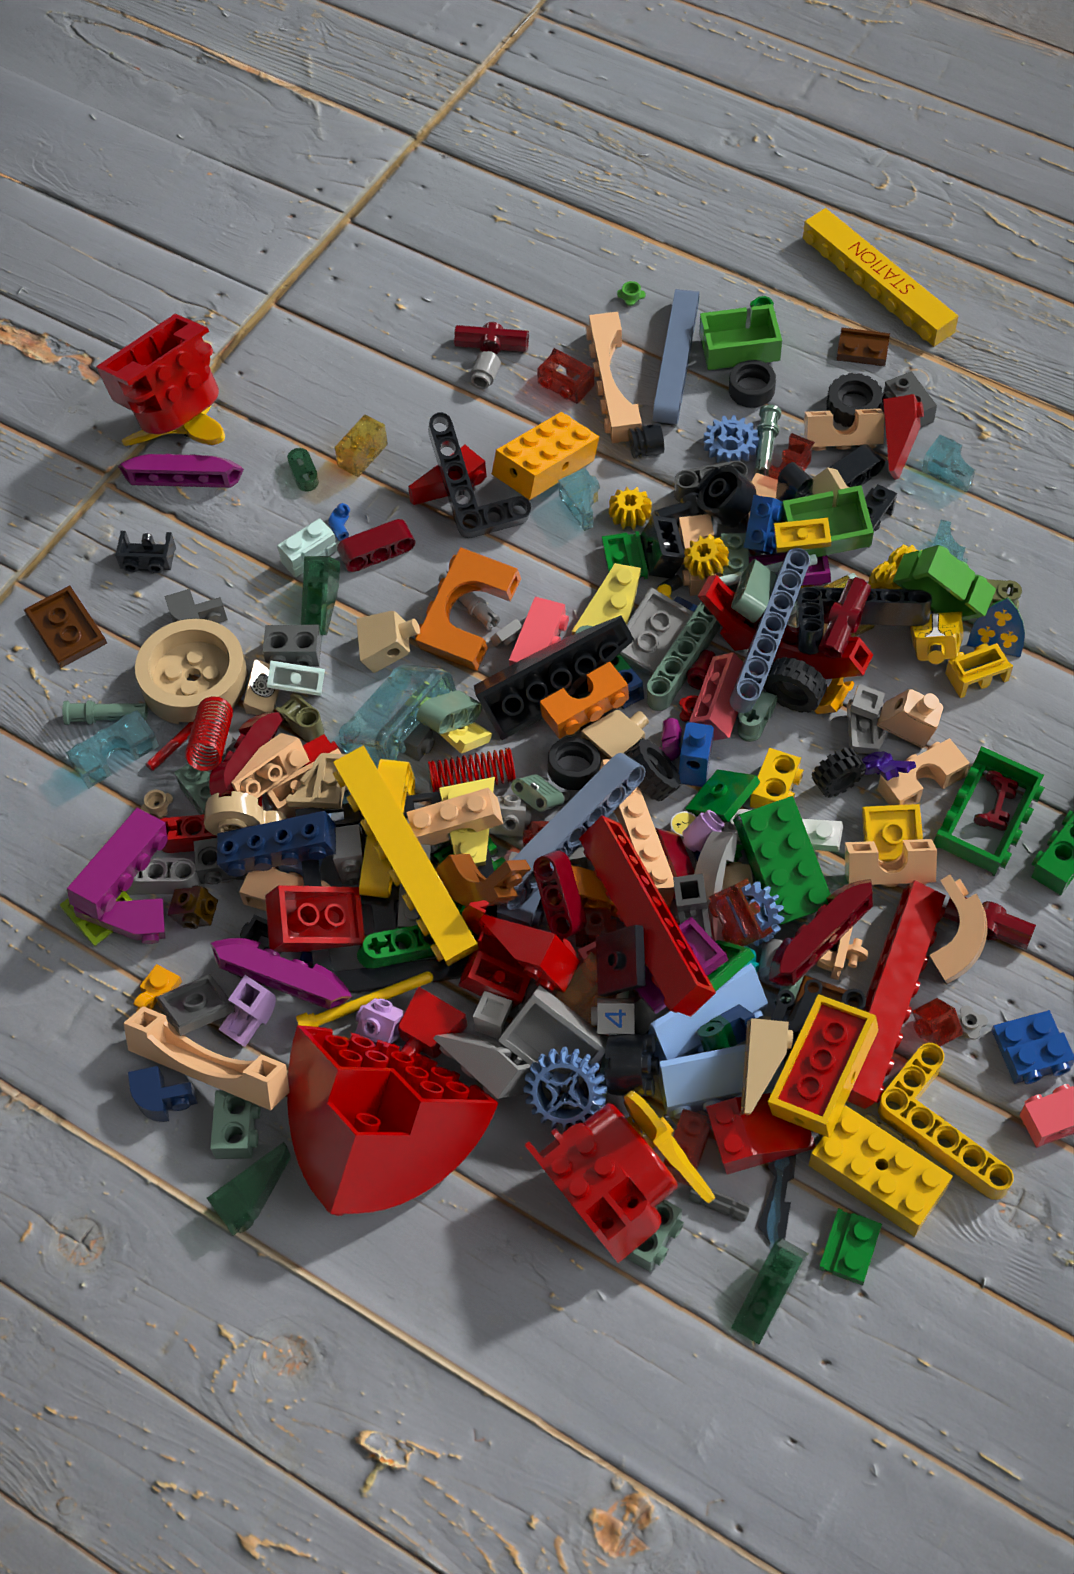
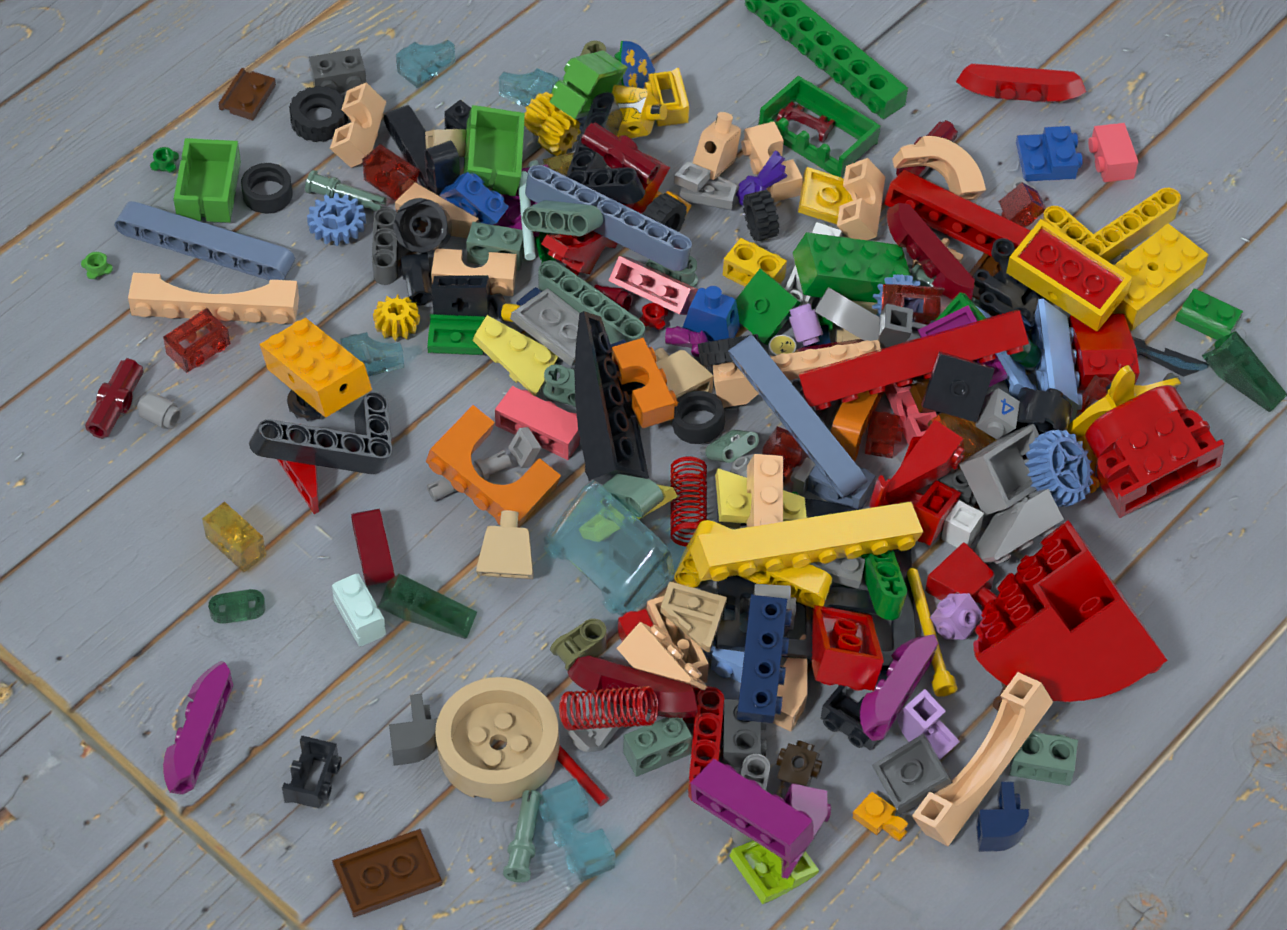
camera: 85 degrees left, 5 degrees down
red brick [96,313,225,446] -> none
tan plate [141,789,173,818] -> none
tan piece [204,791,287,836] -> none
clear green slope [207,1142,291,1236] -> none
tan slope [243,659,279,715] -> none
dark grey brick [263,625,322,667] -> none
light aqua brick [267,661,325,696] -> none
blue arm [328,503,350,541] -> none
dark orange arch [435,854,531,906] -> none
dark red beam [533,851,587,939] -> none
black piece [628,423,665,459] -> none
yellow gear [684,534,729,581] -> none
tan slope [741,1018,793,1115] -> none
yellow plate [774,518,831,552] -> none
yellow brick [803,208,959,347] -> none
red slope [883,394,924,480] -> none

